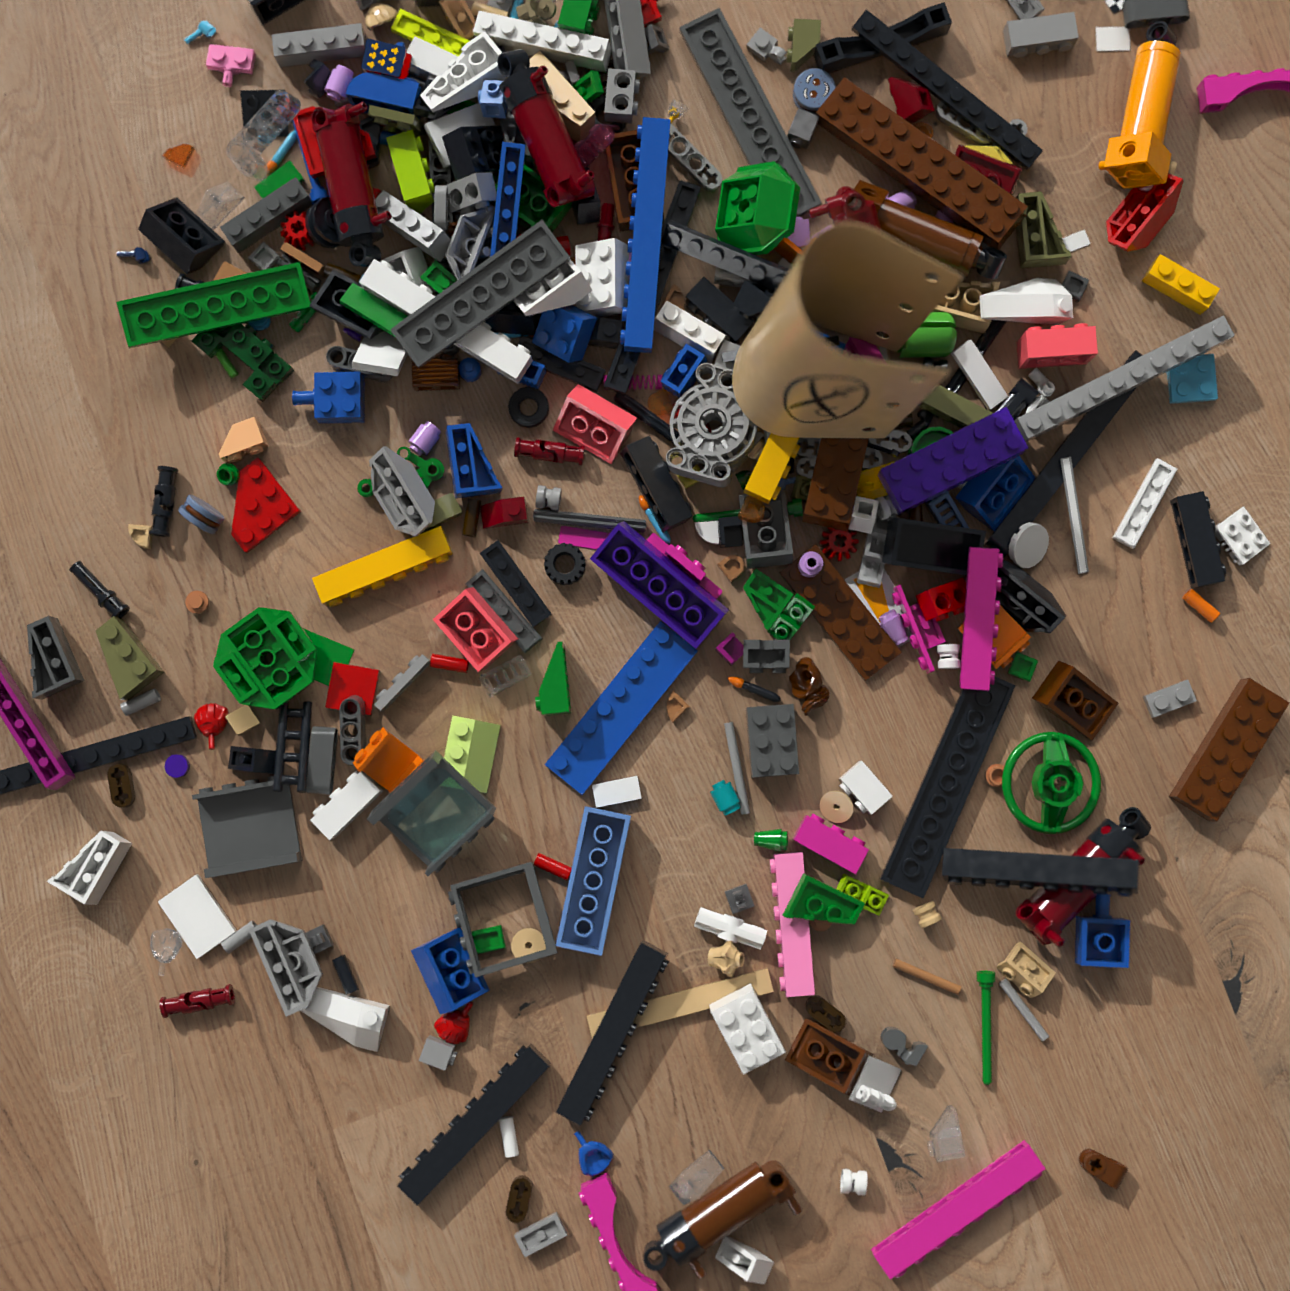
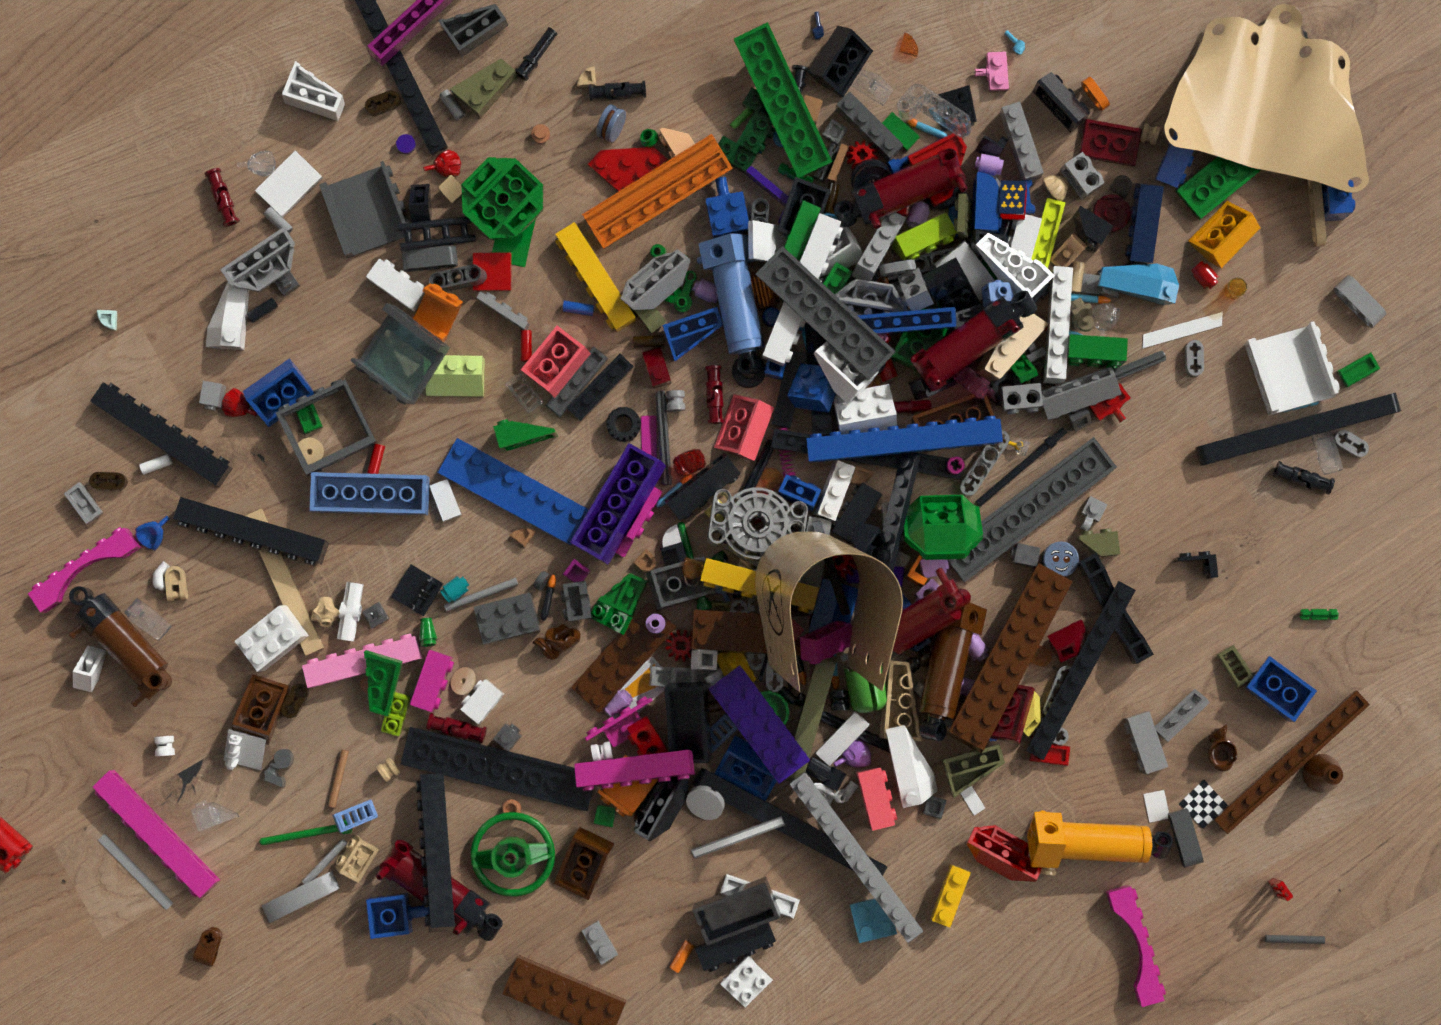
camera: 80 degrees right, 0 degrees up
none -> light aqua tile [97,310,117,330]
none -> light grey sticker [98,834,173,910]
none -> white arm [153,561,170,591]
none -> tan plate [165,566,188,601]
none -> light grey slope [262,871,340,923]
none -> medium blue slope [332,800,378,833]
none -> black hinge [391,564,444,616]
none -> dark red piece [426,713,487,743]
none -> flat silver brick [493,723,522,751]
none -> dark grey tile [534,571,550,591]
none -> blue hinge [563,301,595,316]
none -> orange plate [582,133,733,249]
none -> clear red gear [673,449,706,476]
none -> black piece [692,877,780,946]
none -> medium blue piece [697,233,764,374]
none -> dark purple tile [746,166,788,207]
none -> medium lavender piece [833,739,871,768]
none -> lavender brick [906,202,930,229]
none -> dark pink bush [946,456,965,474]
none -> black bar [975,427,1067,507]
none -> red tile [1029,744,1070,766]

